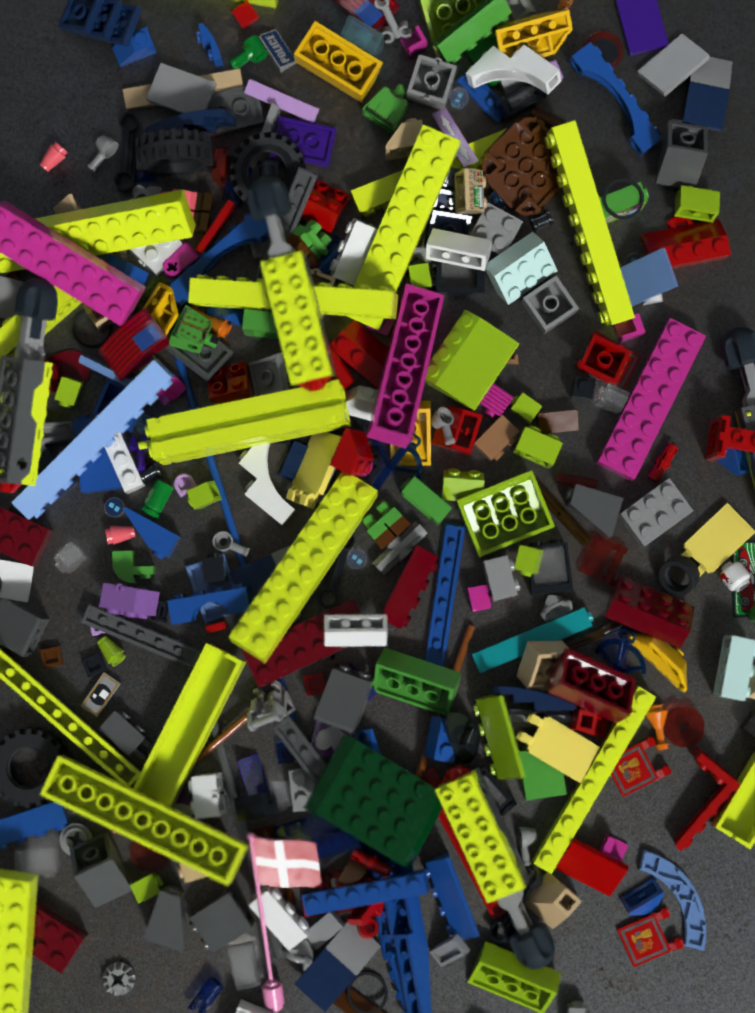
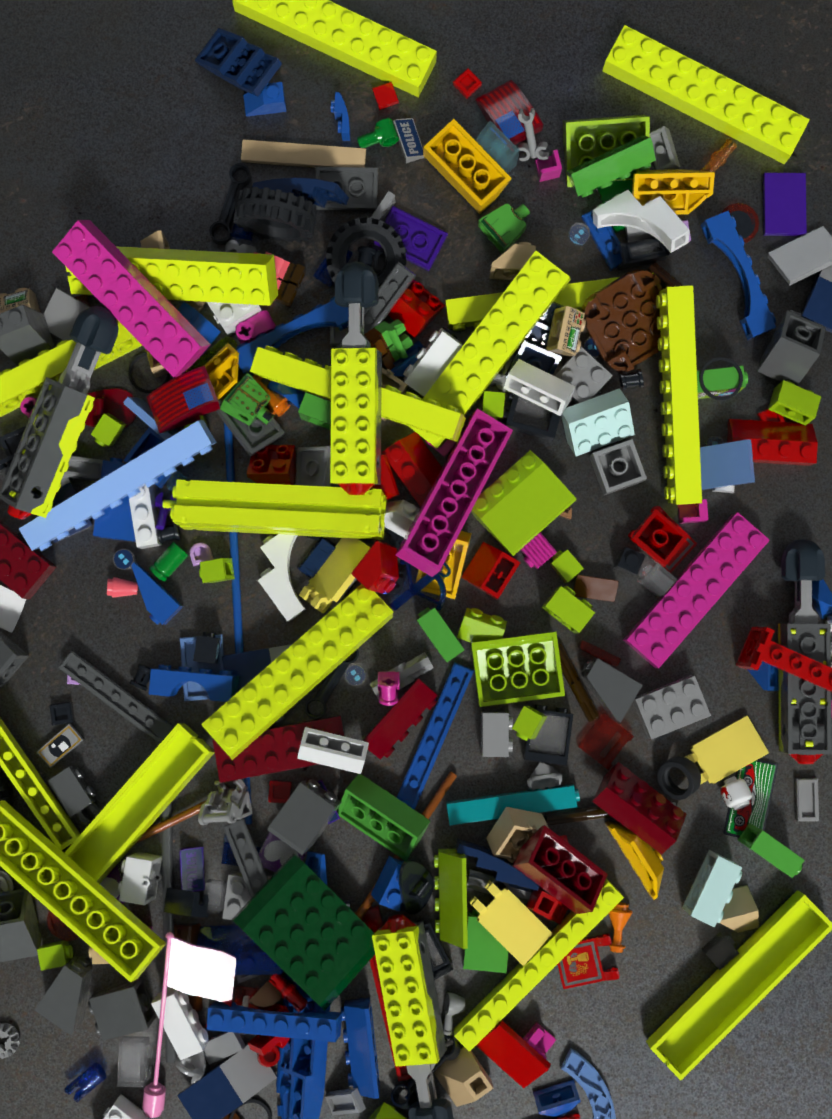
camera: 15 degrees right, 0 degrees up
coral cone [40,141,68,172] -> none
reddish brown tile [40,645,64,669] -> none
clear brick [53,542,88,574] -> none
light grey bar [87,135,118,172] -> none
lime cone [97,636,126,667] -> none
medium lavender brick [99,583,160,619] -> none
bright green brick [112,550,156,583] -> none
light grey tile [146,63,217,114] -> none
dark pink panel [156,373,187,406] -> none
red tile [196,200,236,255] -> none
red tile [205,621,228,634] -> none
clear red plate [212,145,230,187] -> none
light grey bar [213,531,251,557] -> none
lavender sticker [244,79,319,123] -> none
bright green hips [362,501,411,550] -> none
light grey brick [406,54,457,111] -> none
light grey bar [431,407,455,445] -> none
lavender sticker [432,108,478,167] -> none
dark pink panel [467,584,491,612] -> none
medium nougat brick [473,415,520,462] -> none
clear blue piece [595,628,646,675] -> none
red pin [647,442,679,483] -> none
clear red plate [664,706,705,747] -> none
red bracket [674,746,740,852] -> none
none -> dark pink piece [378,672,400,706]

